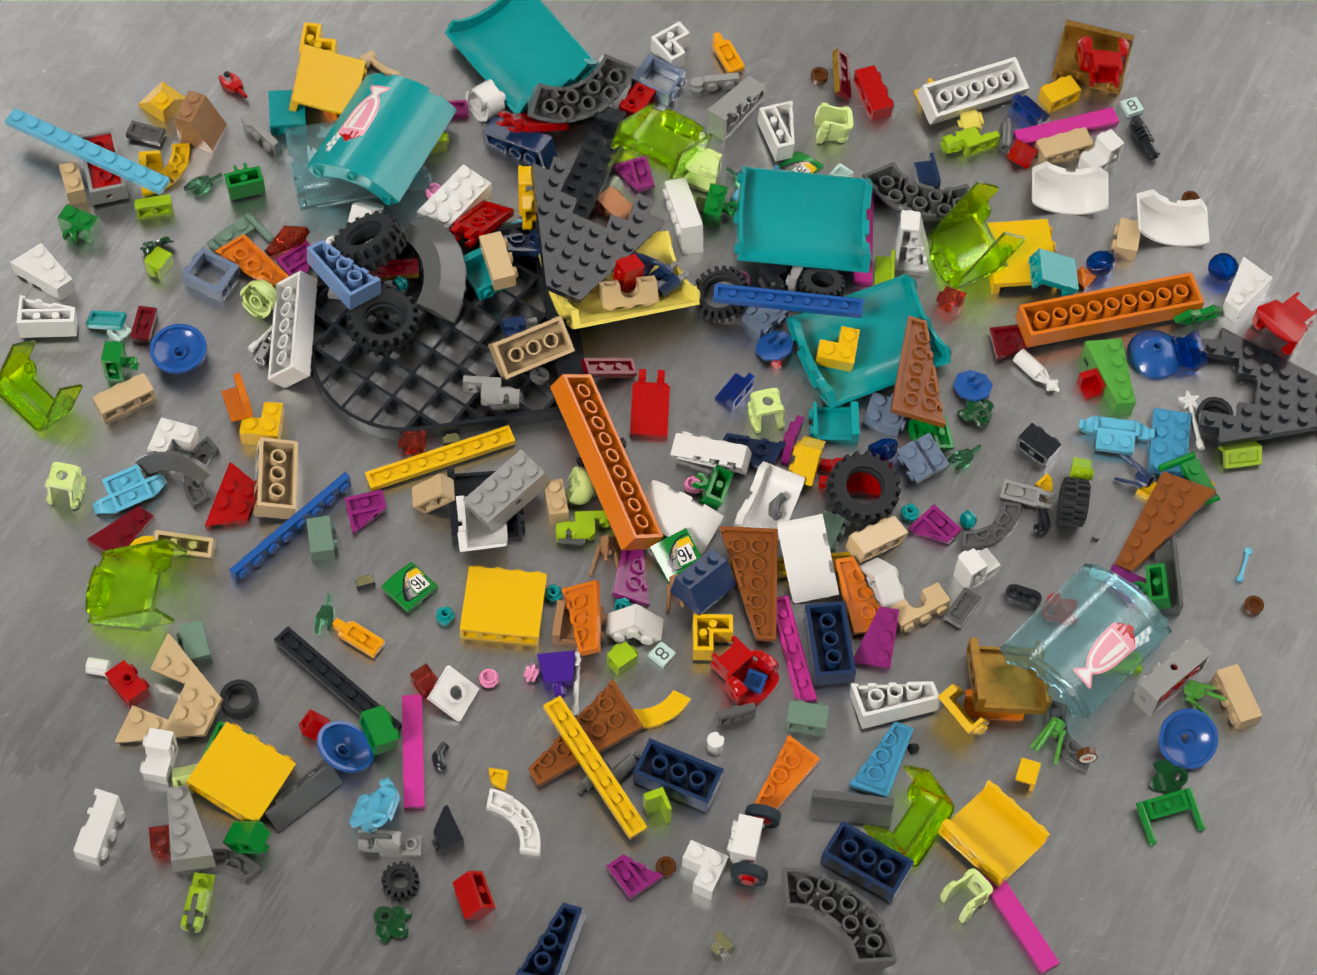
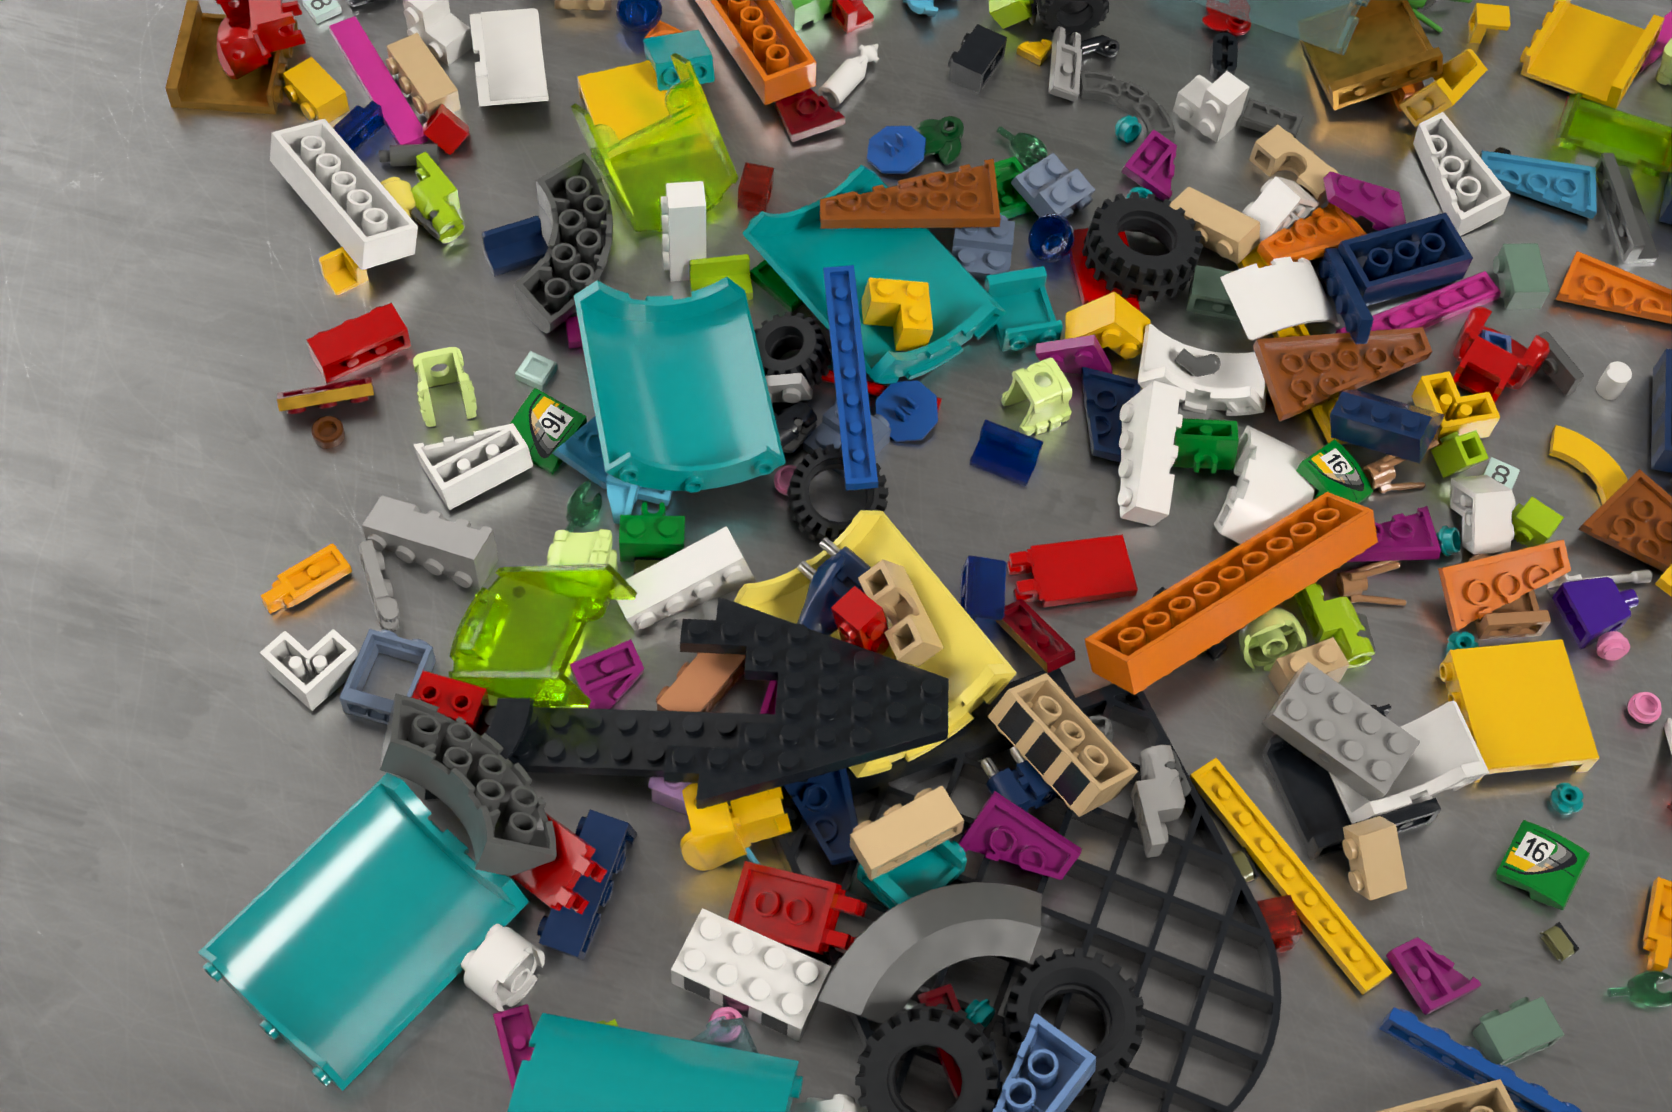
camera: 105 degrees left, 0 degrees up
bright pink plate [684,476,702,495] -> none
none -> magenta wing [958,791,1082,880]
none -> clear blue panel [959,555,1006,622]
none -> dark blue plate [1318,248,1374,344]
none -> lime brick [1431,430,1489,478]

